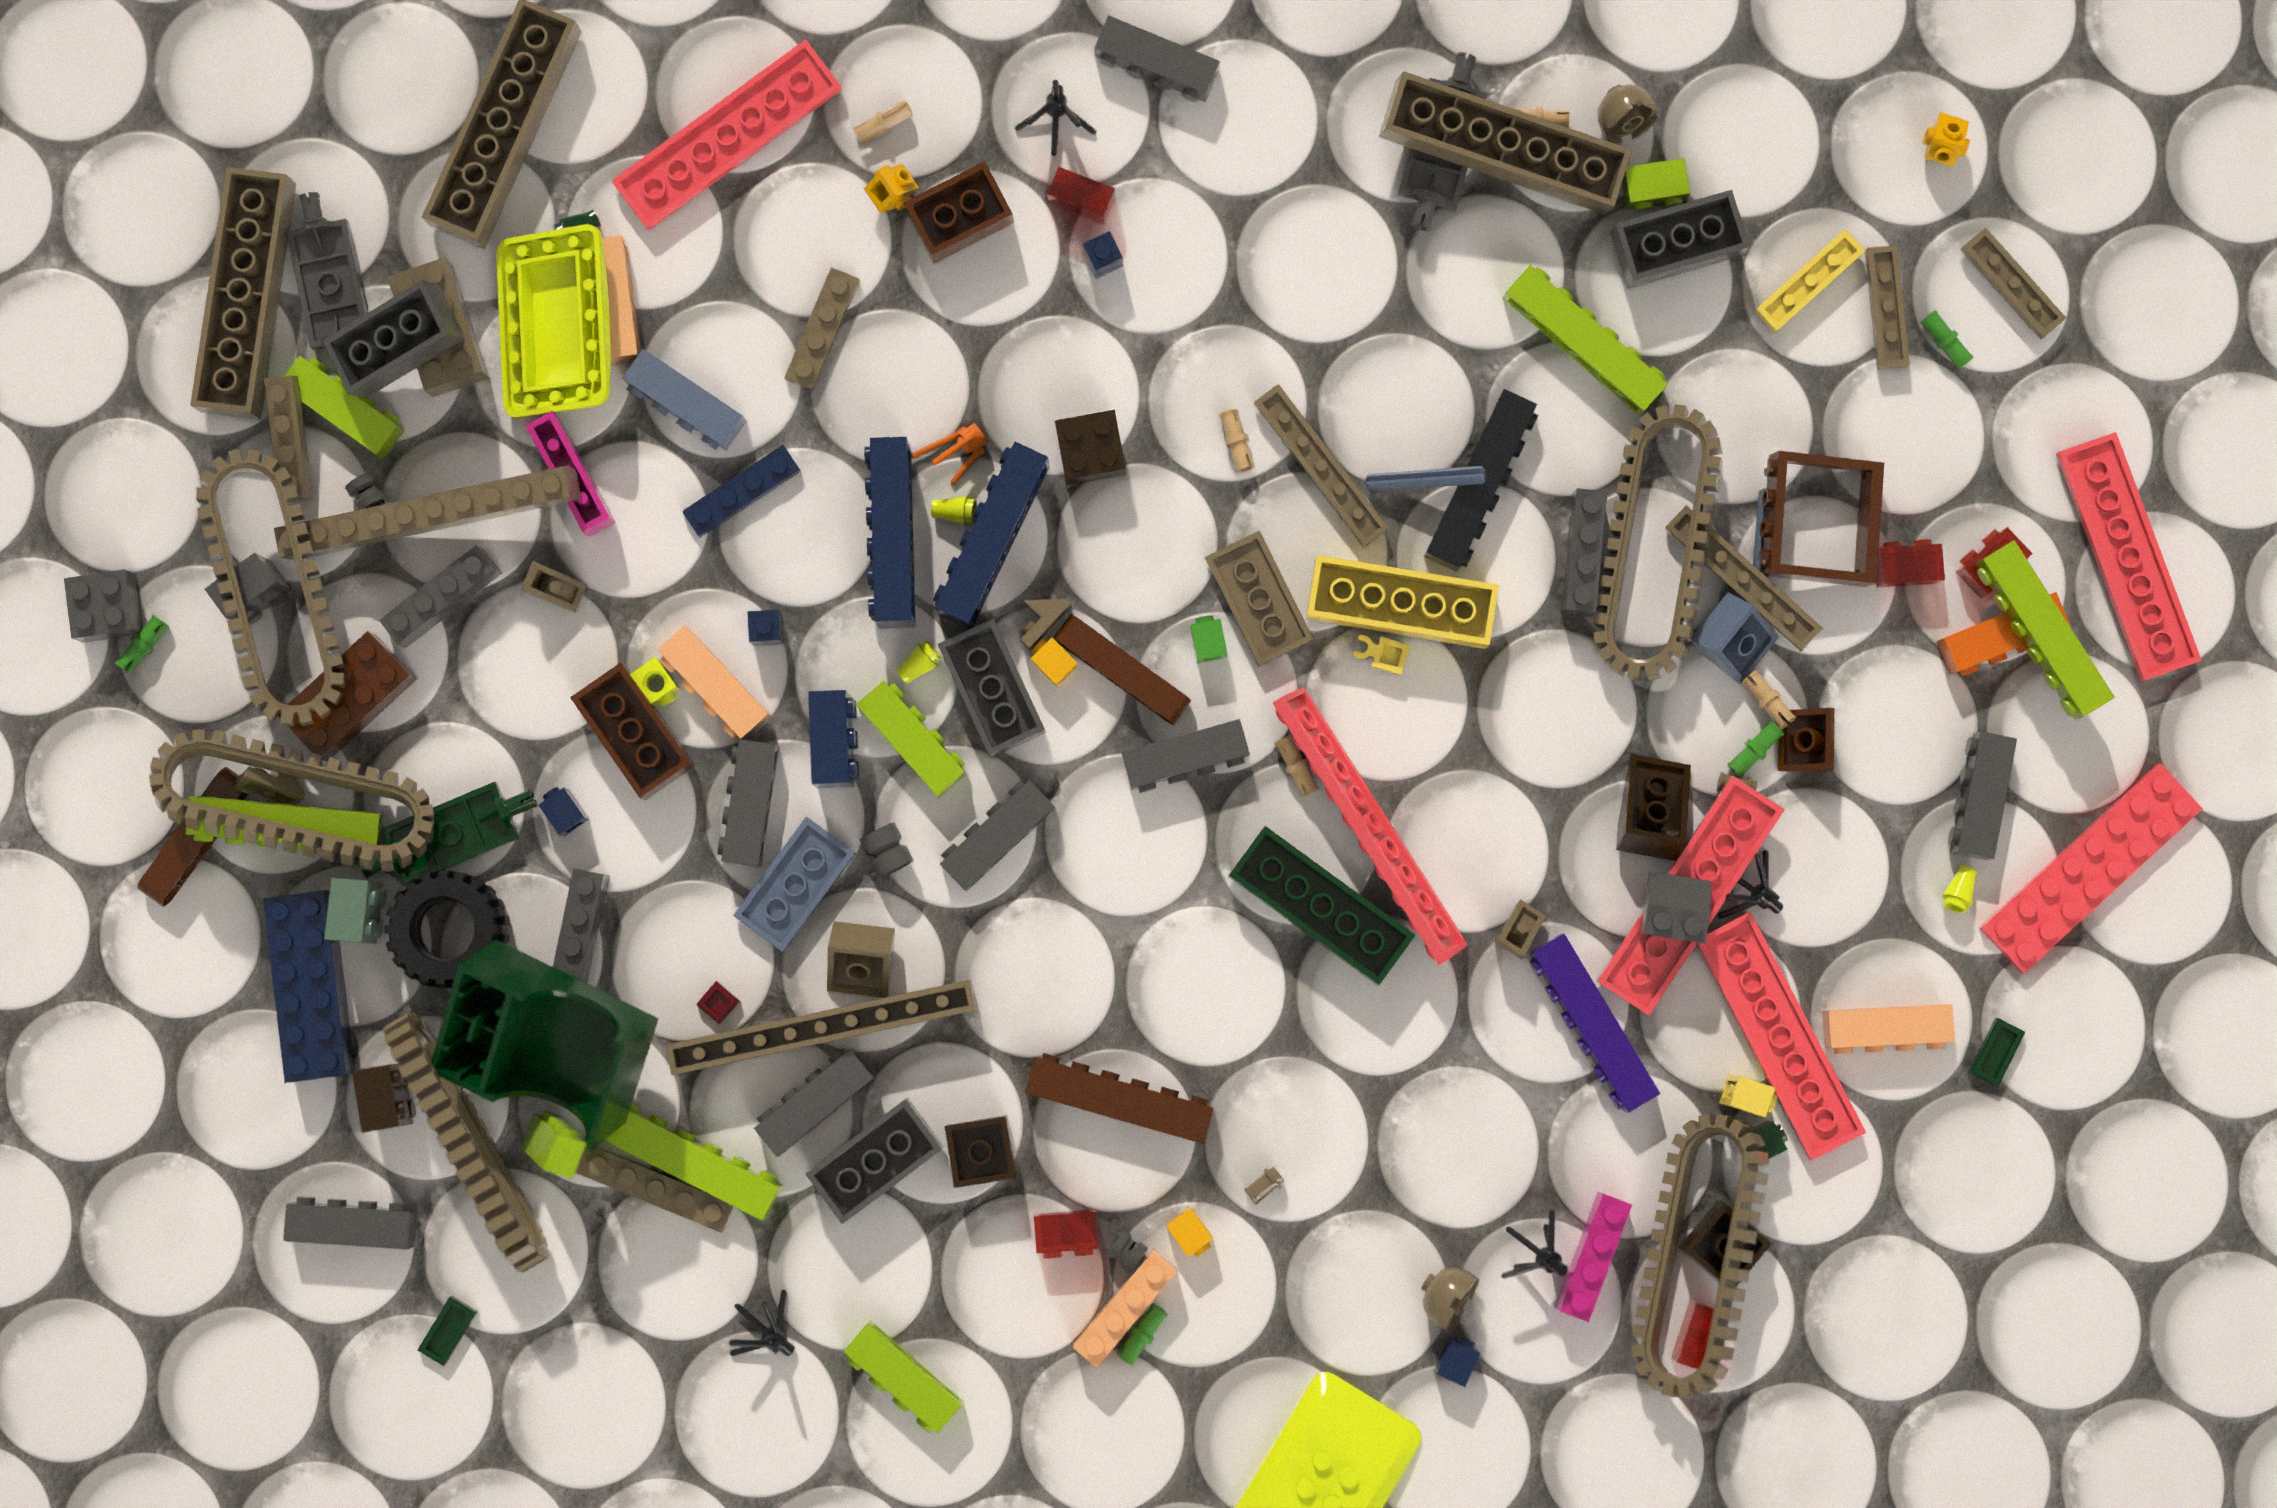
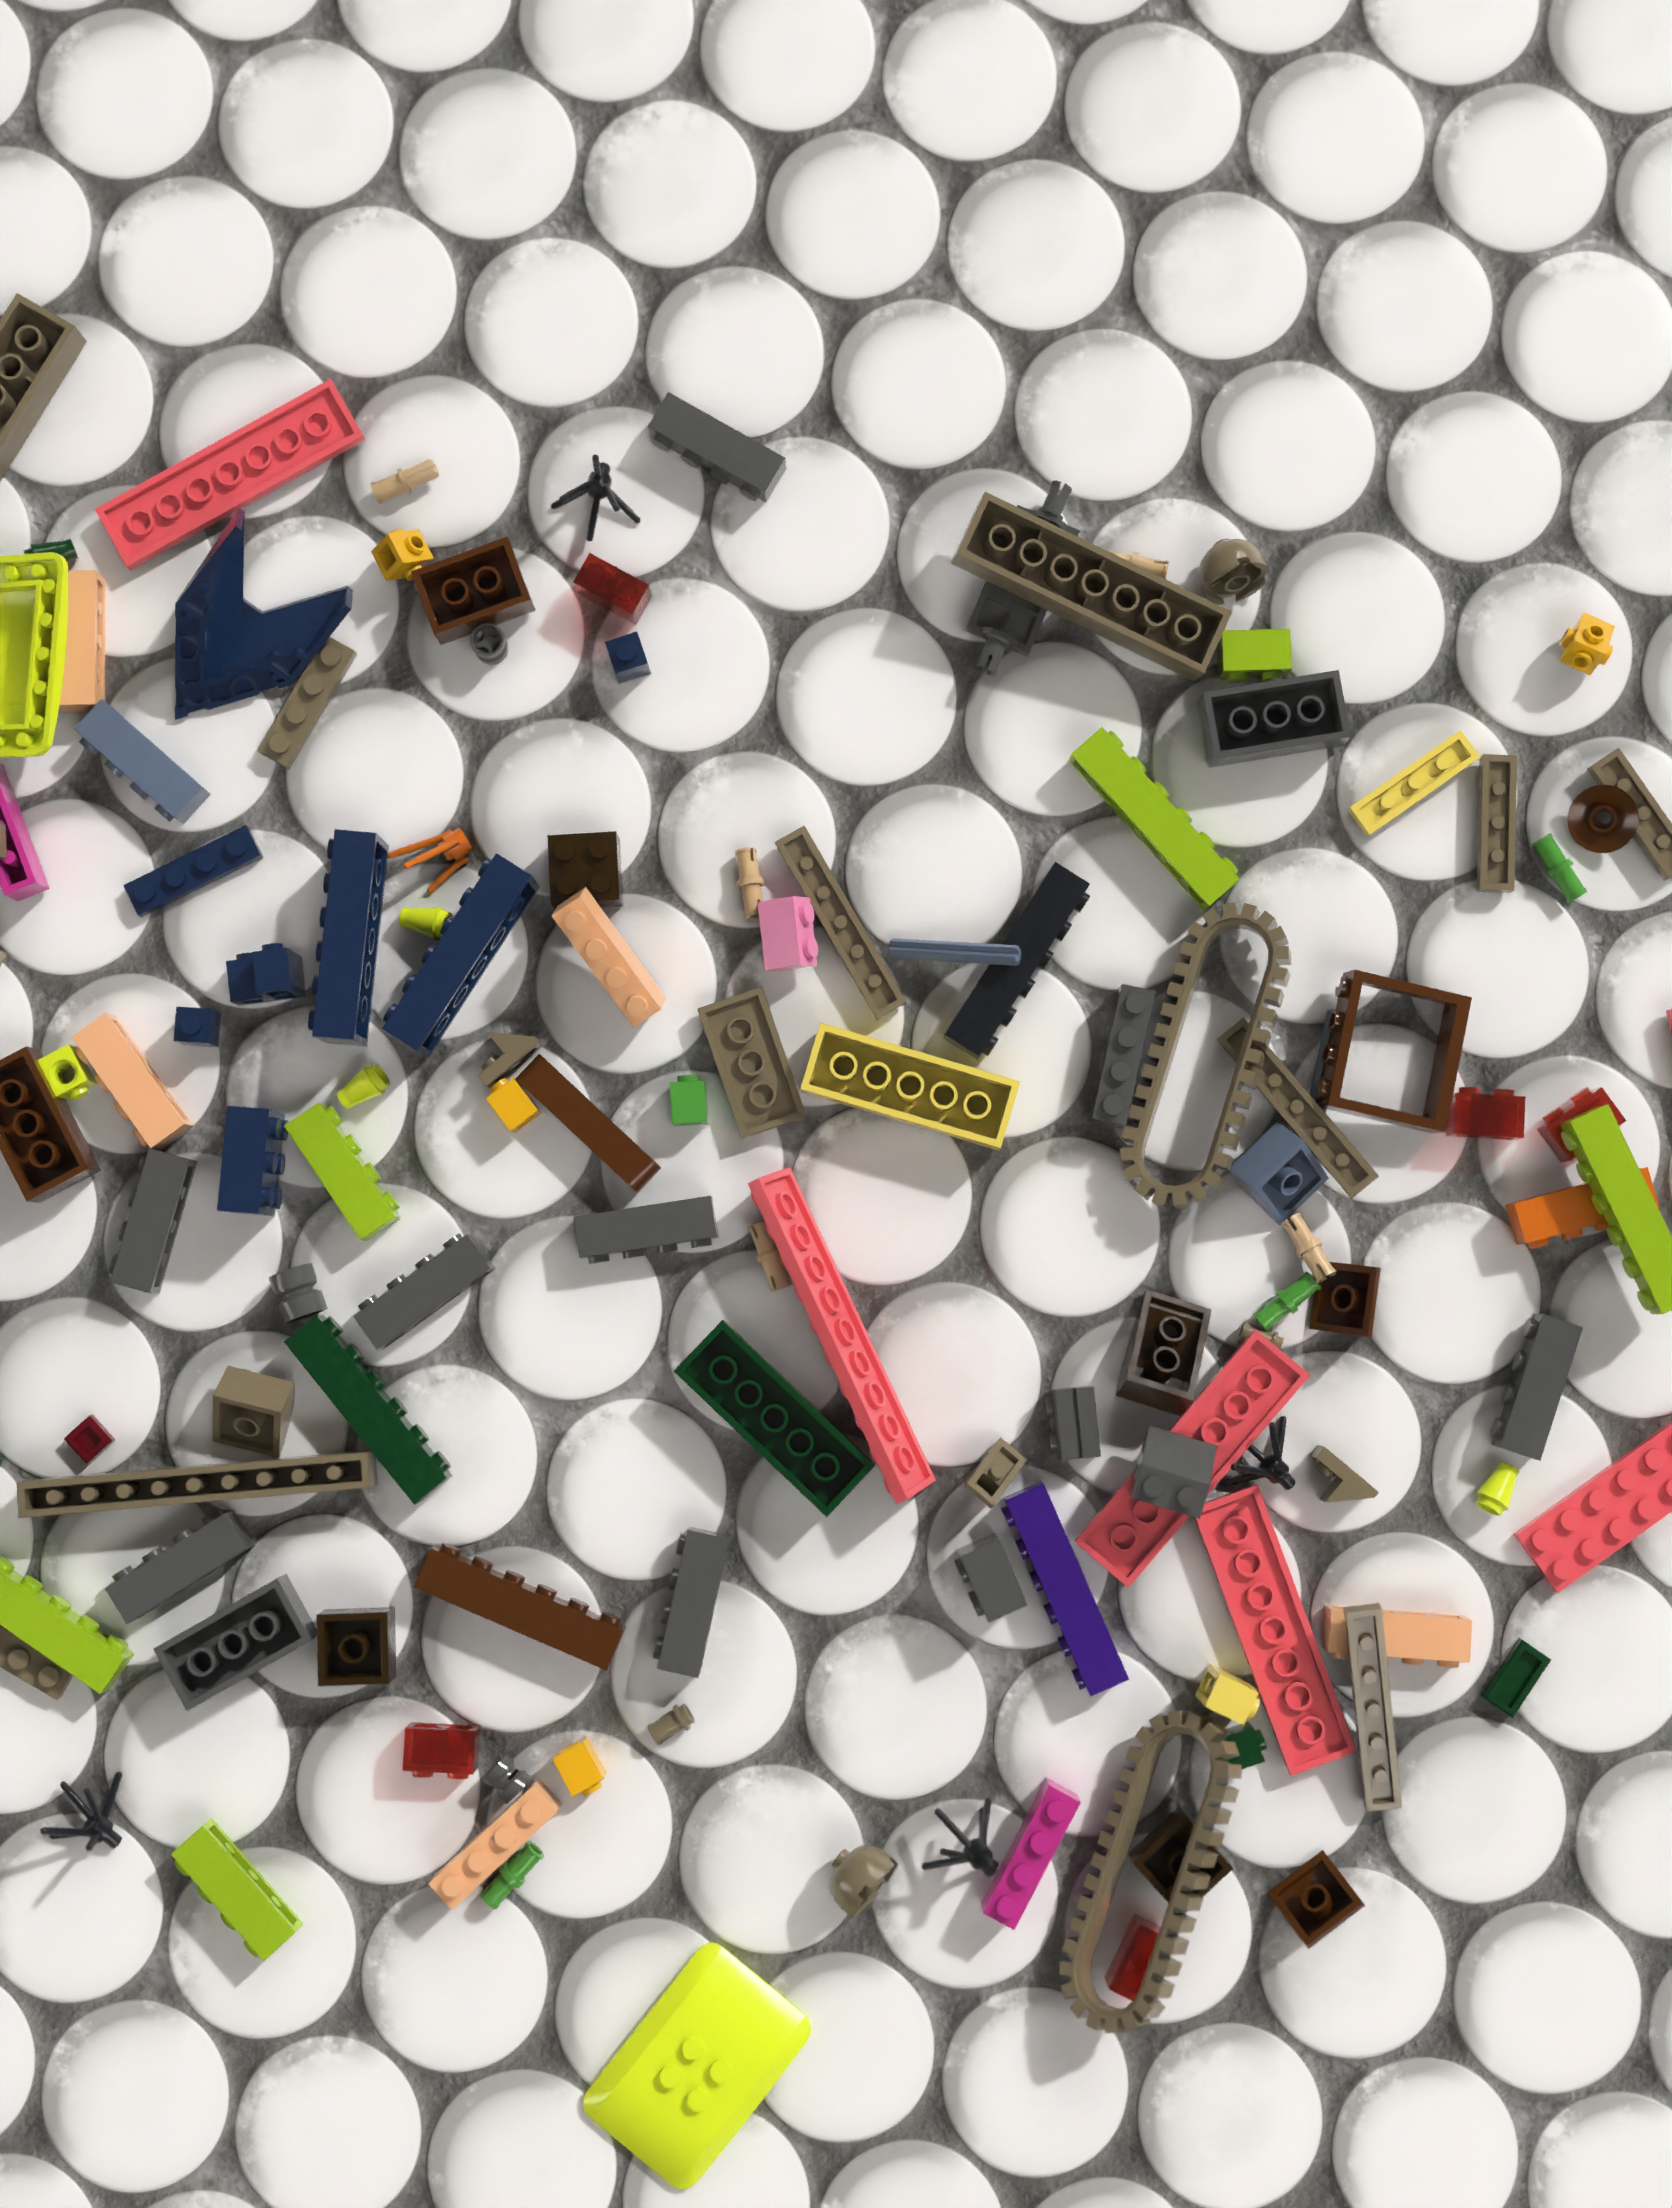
camera: 10 degrees right, 0 degrees up
sand blue plate [733,817,856,952] -> none
dark grey brick [937,619,1046,758] -> none
light yellow plate [1352,635,1410,675] -> none
dark blue brick [1434,1335,1480,1387] -> none
none -> dark blue windscreen [175,508,353,720]
none -> dark blue brick [226,943,306,1006]
none -> dark green brick [284,1315,453,1505]
none -> dark grey wheel [470,623,509,665]
none -> light nougat brick [552,887,666,1028]
none -> dark grey brick [653,1527,730,1678]
none -> bright pink brick [757,896,818,971]
none -> dark grey brick [954,1533,1028,1623]
none -> dark grey brick [1045,1385,1101,1460]
none -> reddish brown slope [1268,1850,1365,1949]
none -> dark tan slope [1309,1445,1379,1502]
none -> dark tan plate [1343,1603,1402,1812]
none -> reddish brown dish [1567,784,1639,853]

